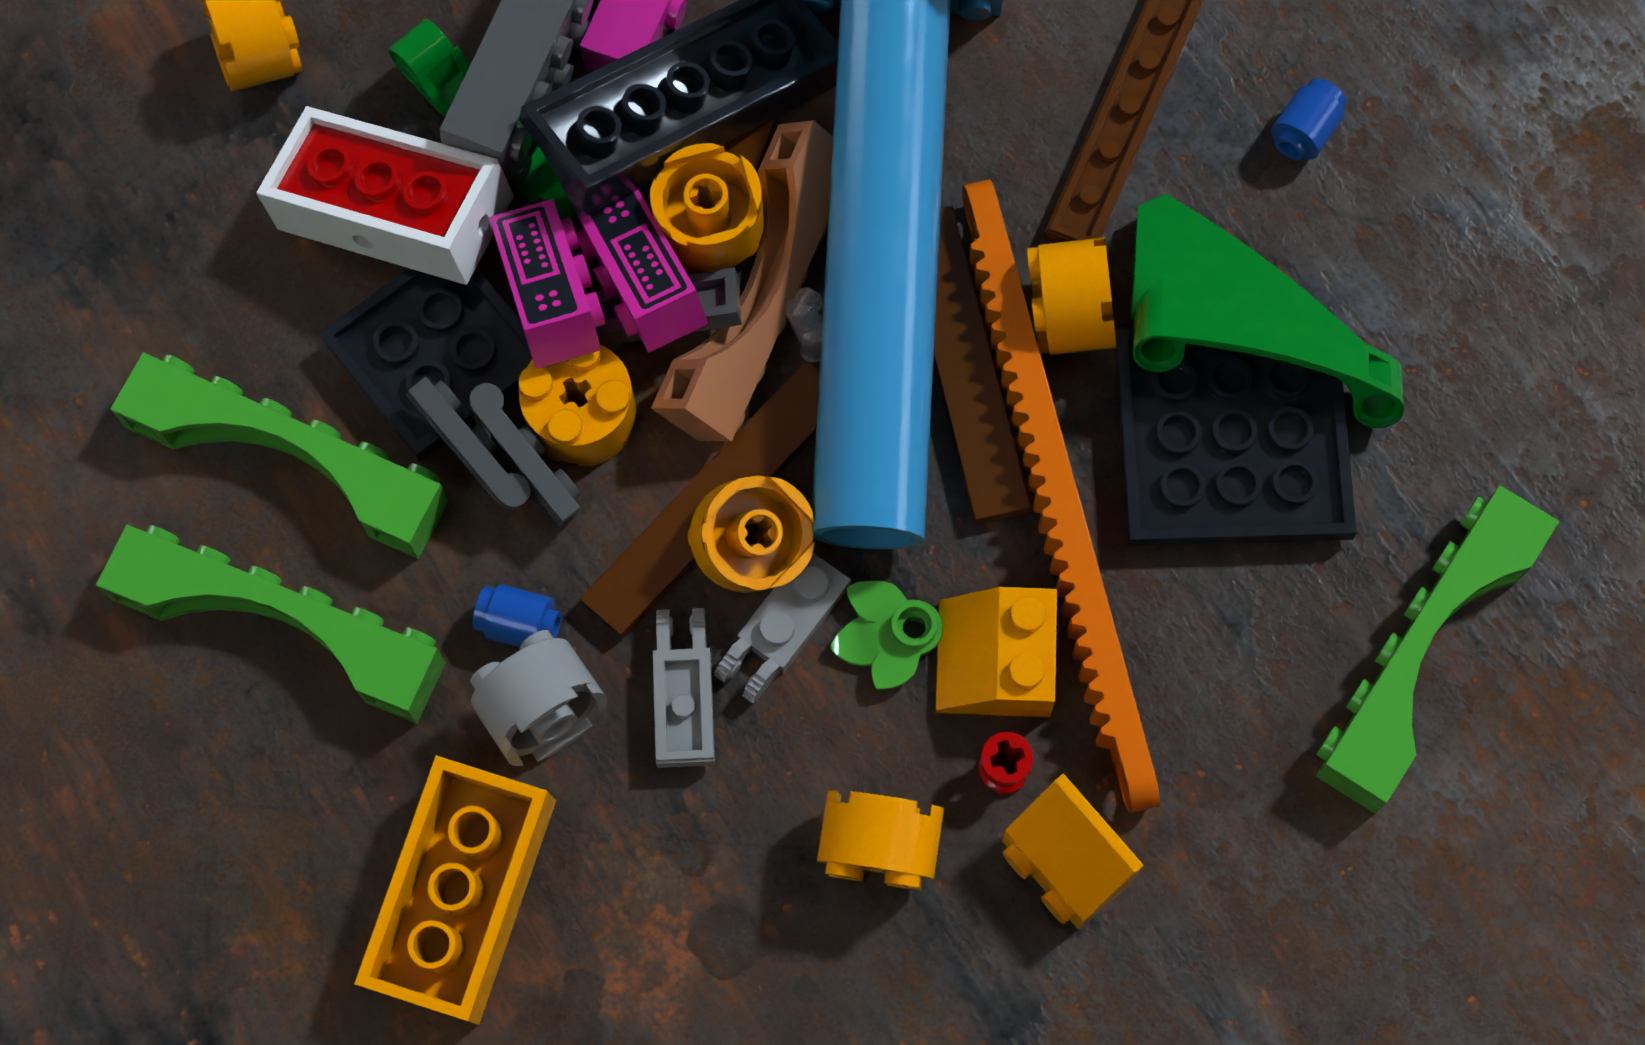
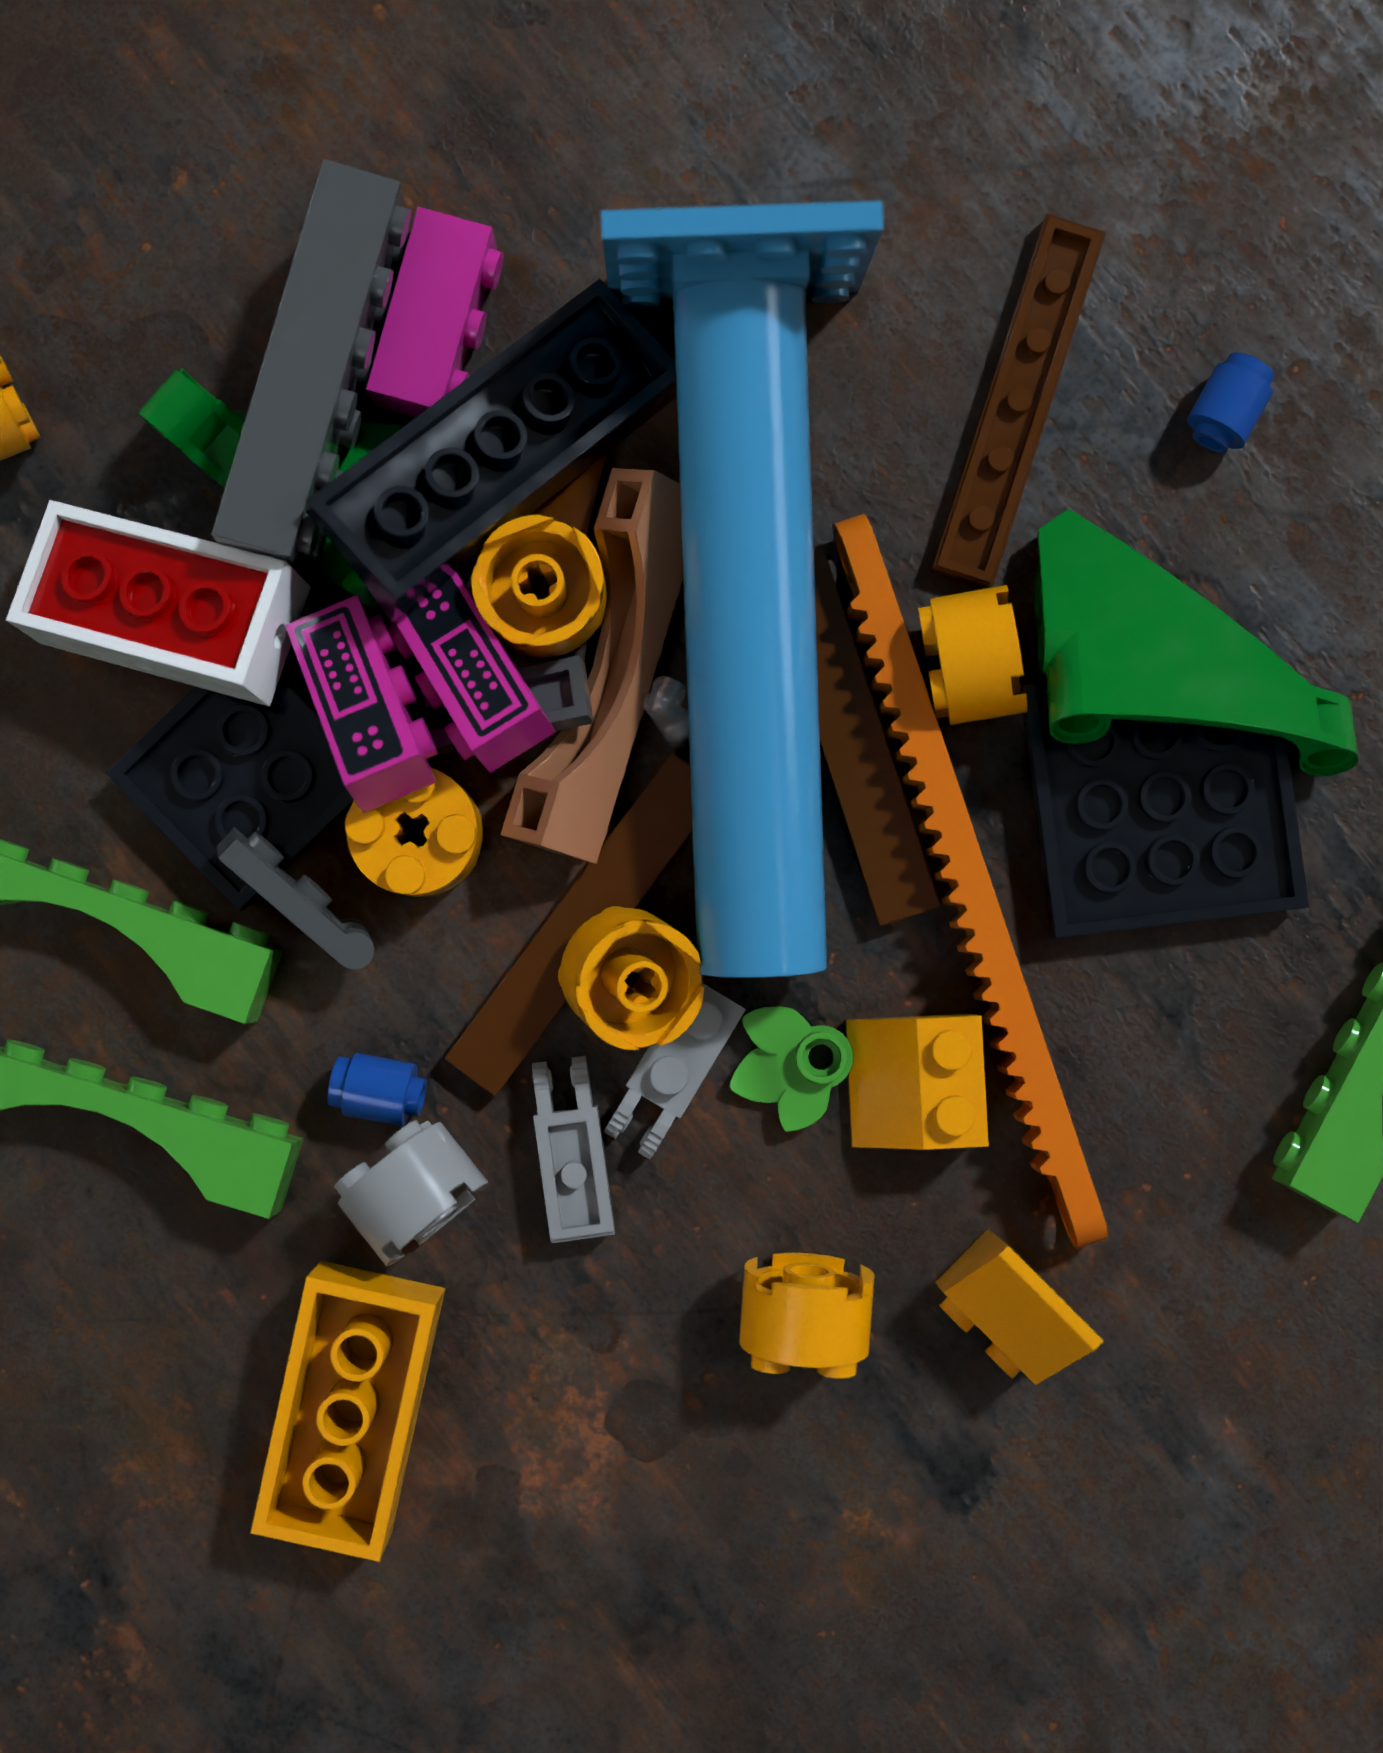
camera: 15 degrees left, 15 degrees up
dark grey plate [469,383,581,527] -> none
red bush [978,732,1034,795] -> none

